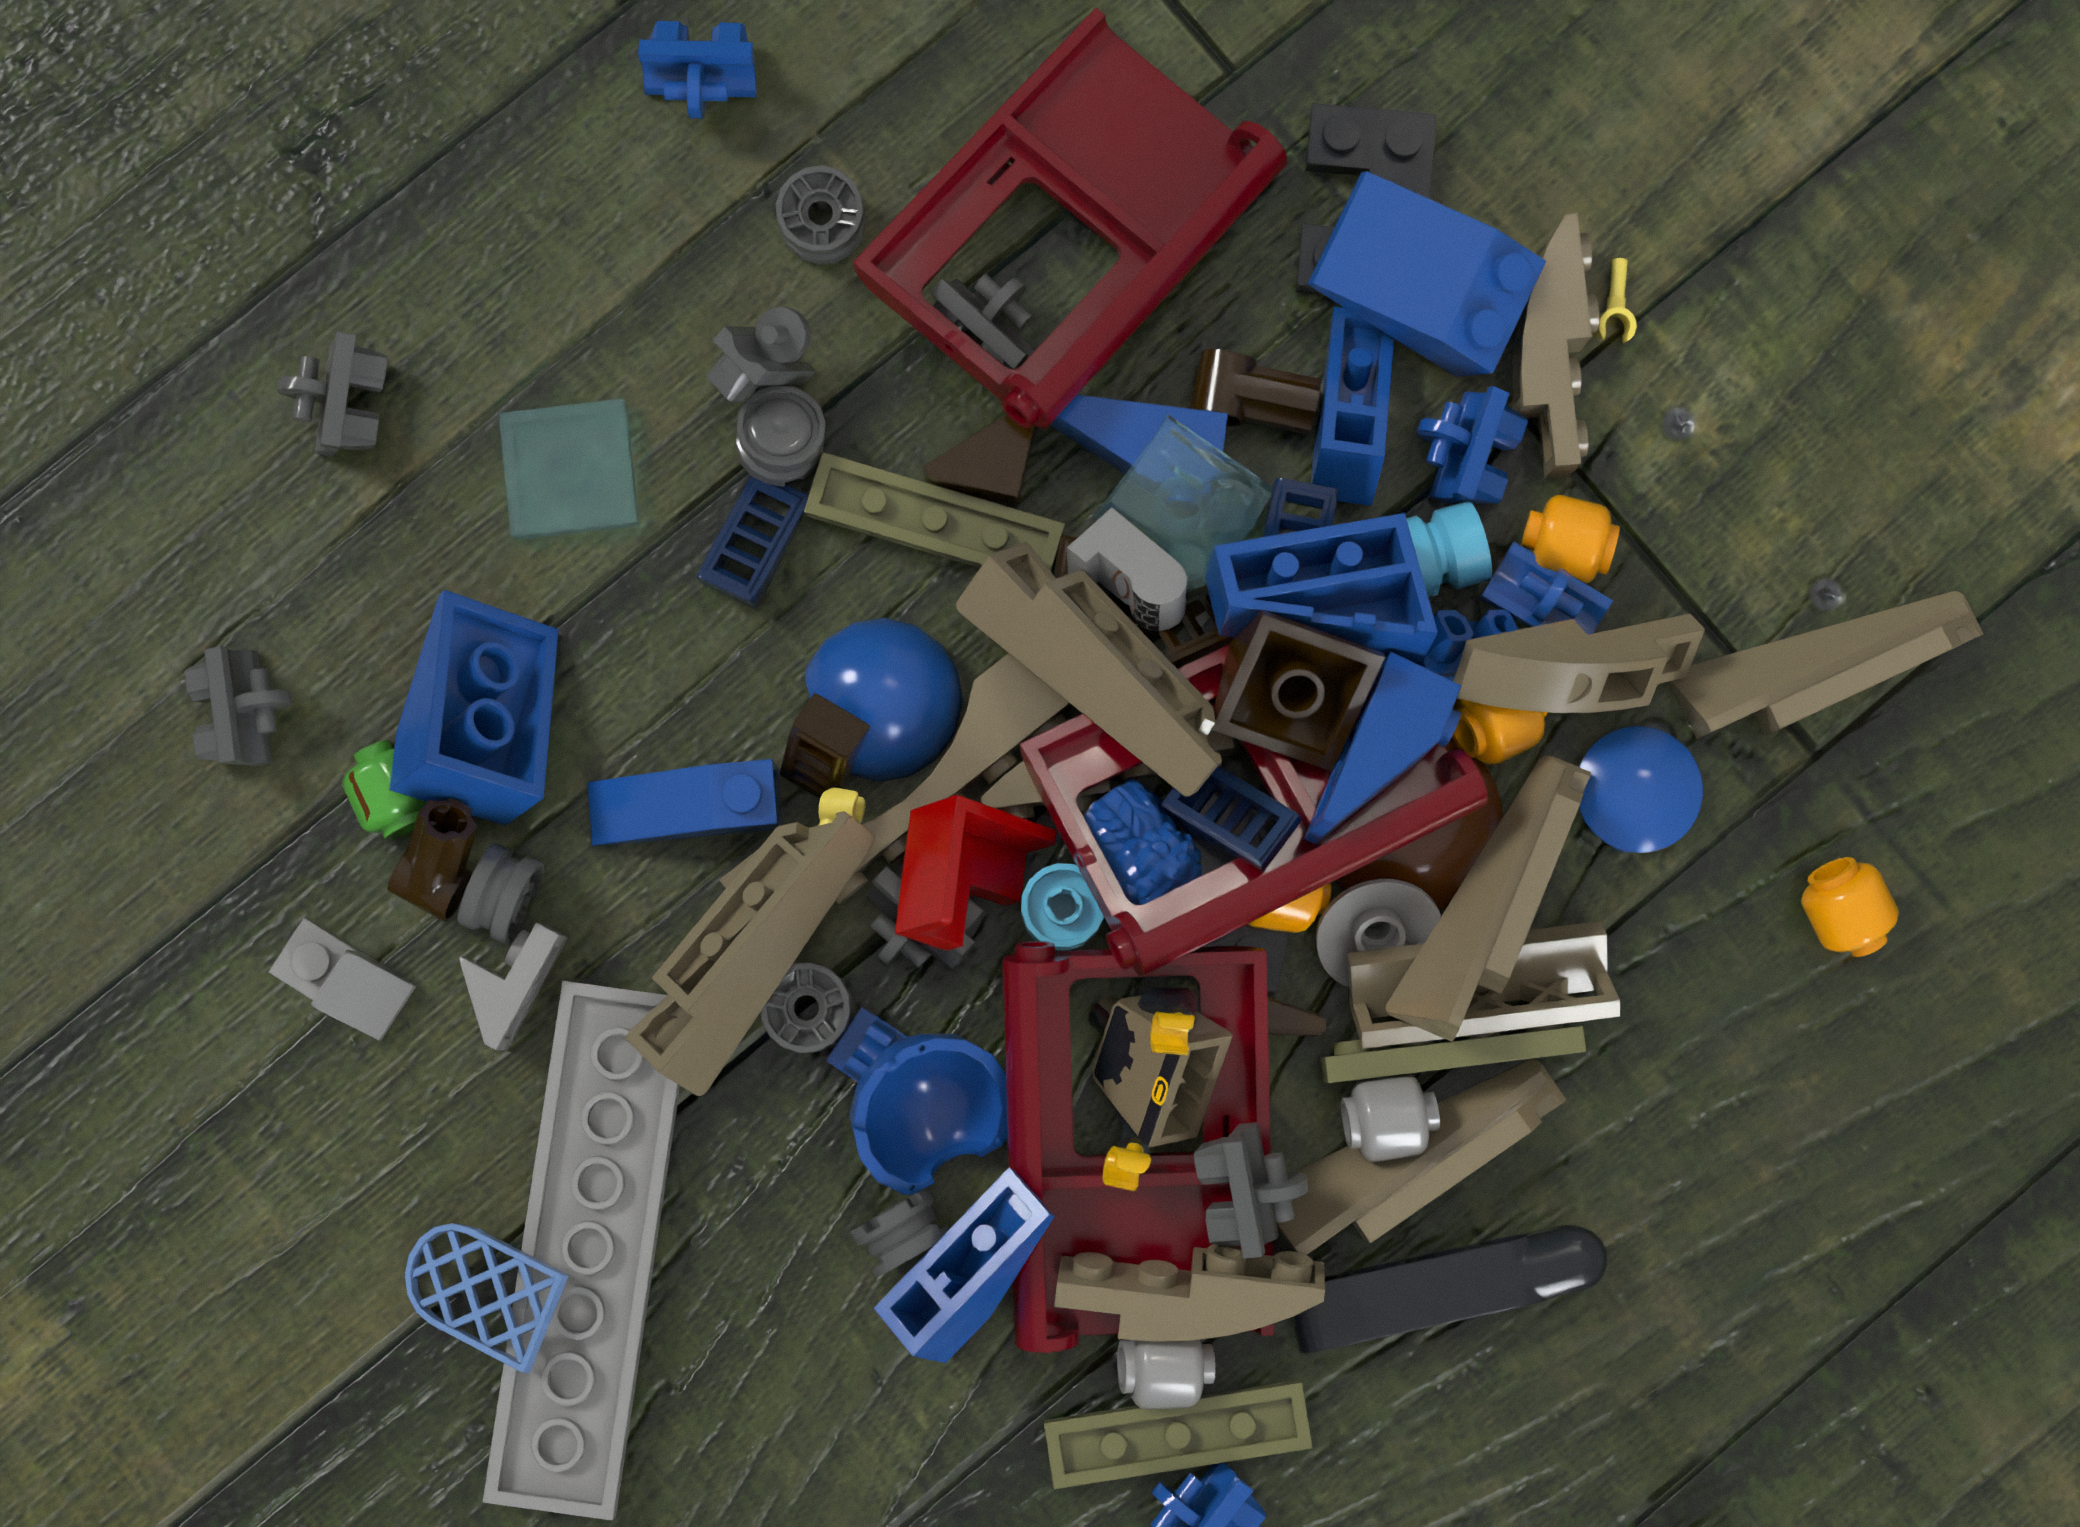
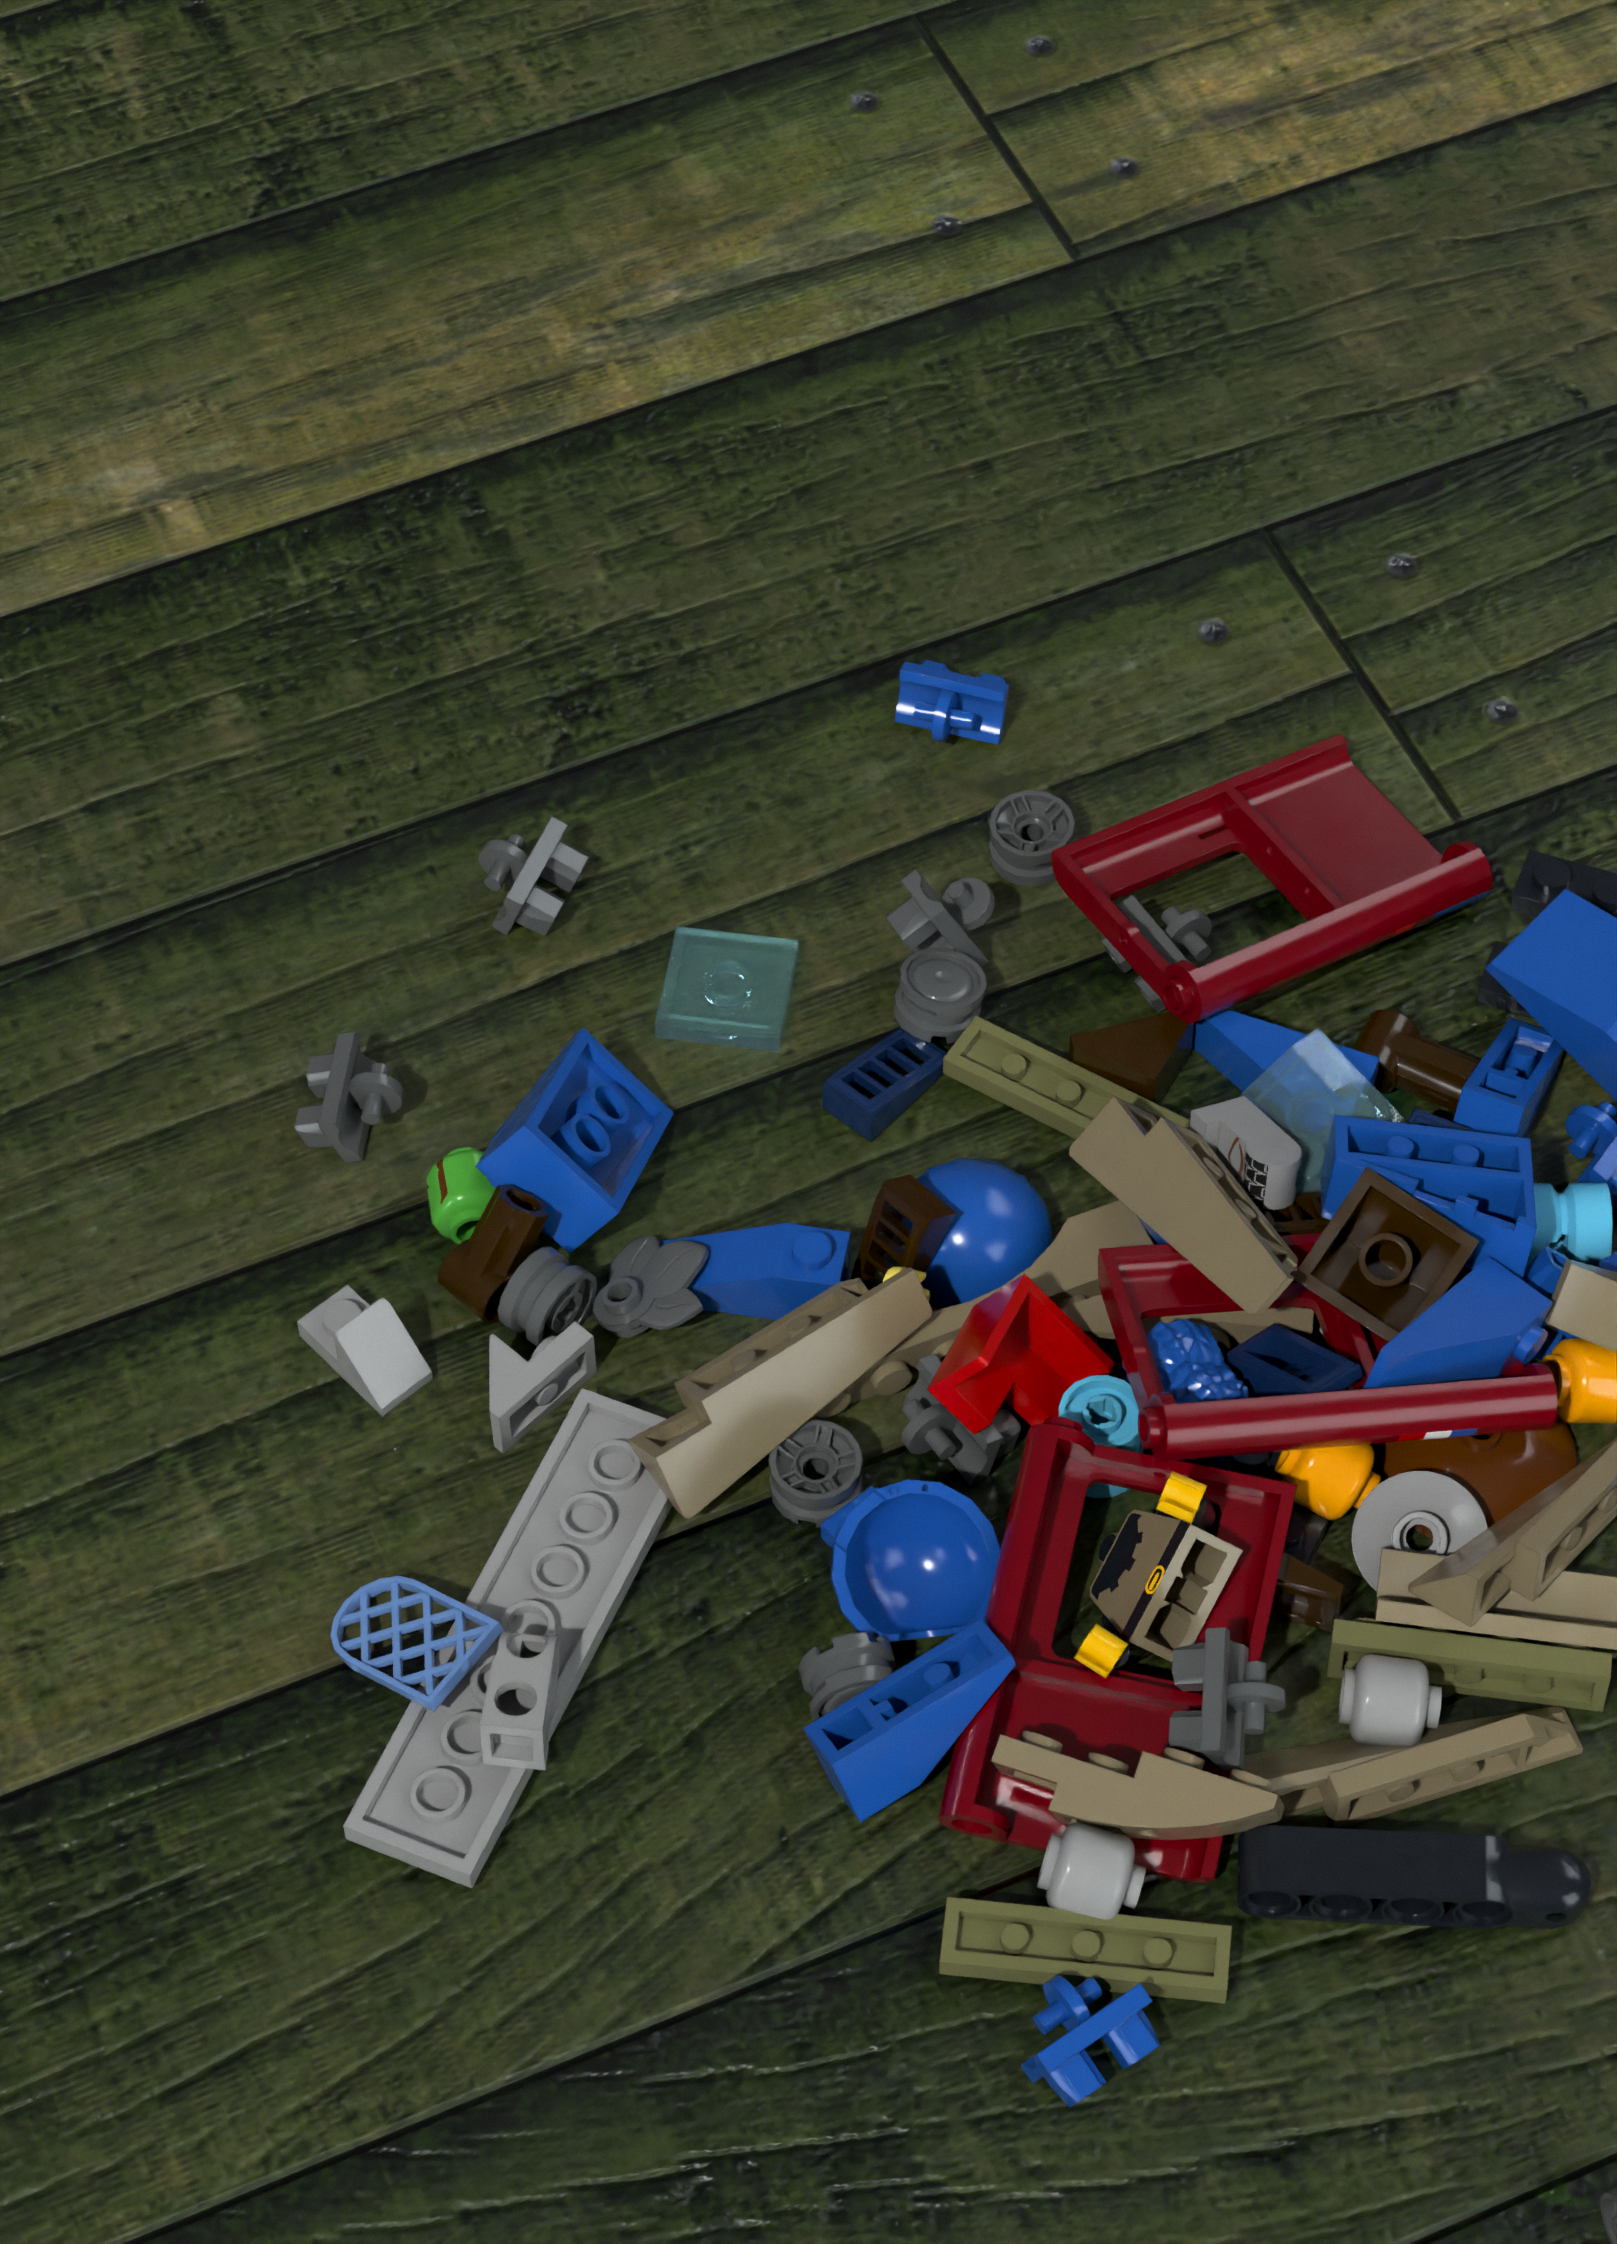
camera: 20 degrees right, 30 degrees down
none -> light grey leg [480,1632,559,1770]
none -> dark grey plate [593,1235,710,1337]

